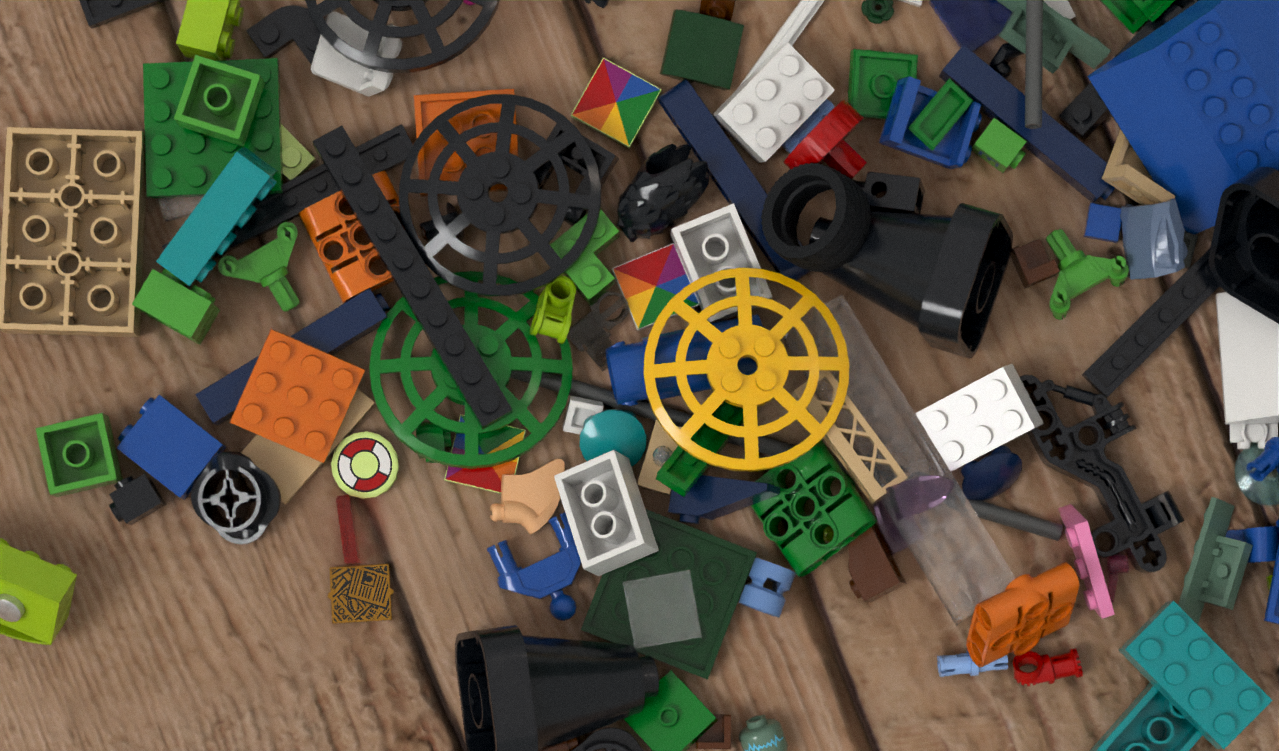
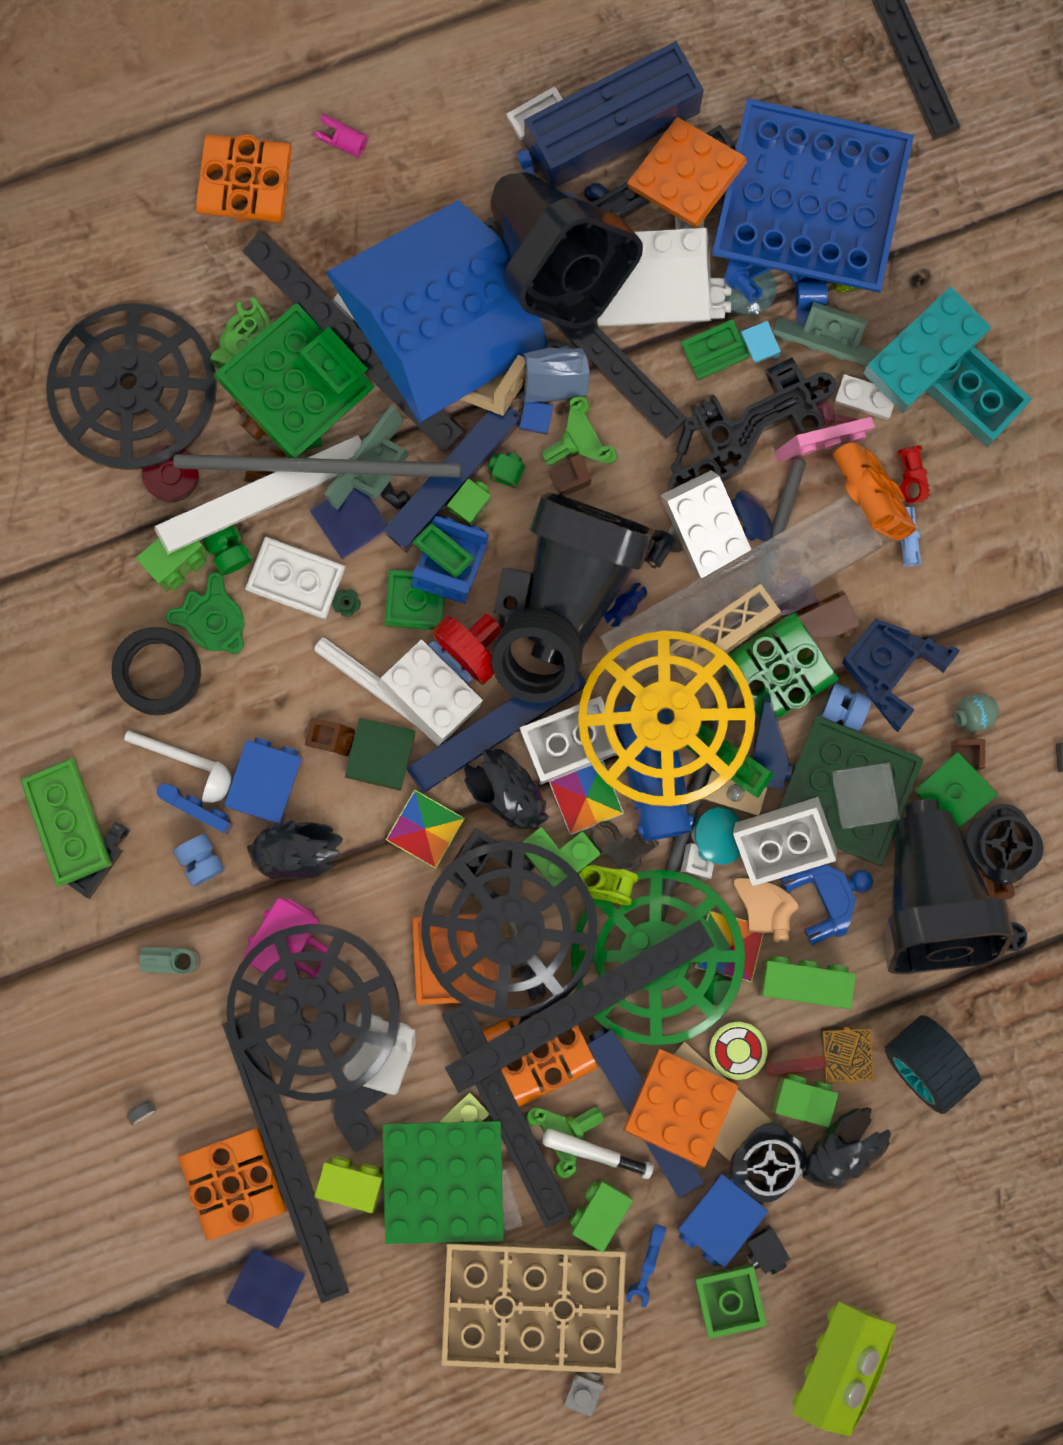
camera: 85 degrees left, 0 degrees up
teal brick [156,147,277,286] -> none
bright green brick [174,55,265,147] -> none
clear purple plate [885,475,954,521] -> none
none -> green plate [488,453,526,488]
none -> white piece [542,1129,654,1179]
none -> clear blue pin [604,583,648,627]
none -> blue piece [626,1224,666,1308]
none -> black piece [645,524,682,569]
none -> green plate [680,319,750,381]
none -> medium azure panel [740,321,781,363]
none -> bright green brick [758,956,856,1009]
none -> bright green brick [770,1073,838,1128]
none -> black head [802,1107,891,1190]
none -> white plate [834,374,894,420]
none -> dark blue wing [842,619,960,732]
none -> black wheel [885,1015,981,1114]

